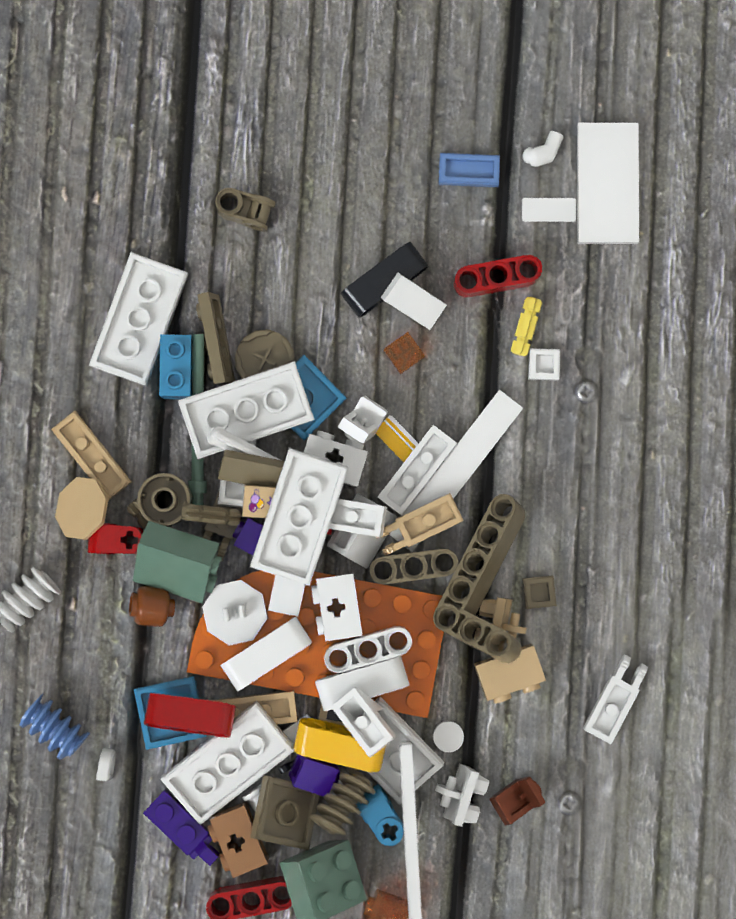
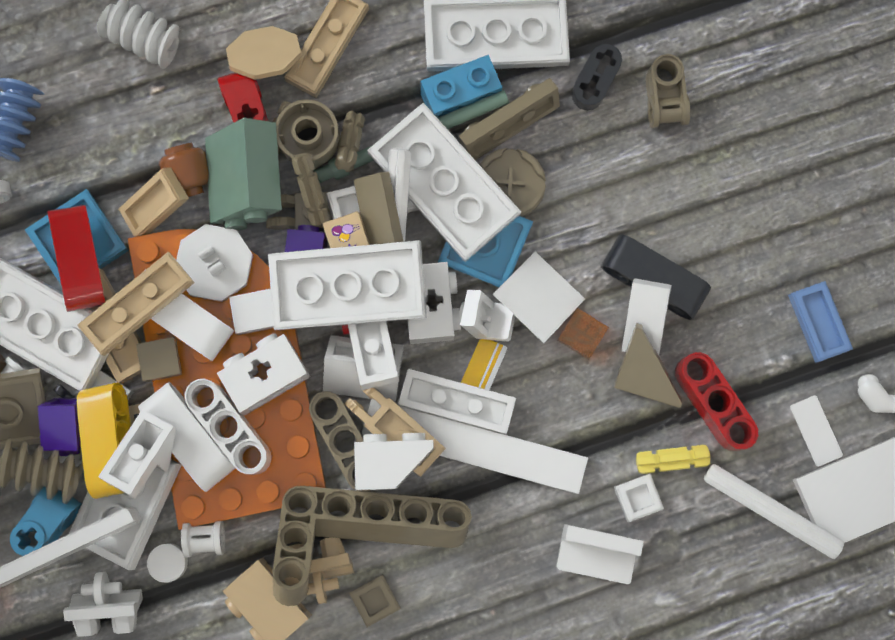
camera: 65 degrees right, 5 degrees down
none -> tan tile [77,252,195,356]
none -> tan tile [118,167,189,237]
none -> dark tan tile [136,337,182,382]
none -> white bush [181,521,225,558]
none -> dark tan axle [335,111,365,172]
none -> white slope [354,433,434,490]
none -> white sticker [493,251,585,343]
none -> white panel [556,524,644,584]
none -> black beam [572,44,622,111]
none -> dark tan tile [614,323,682,408]
none -> white axle [704,464,844,559]

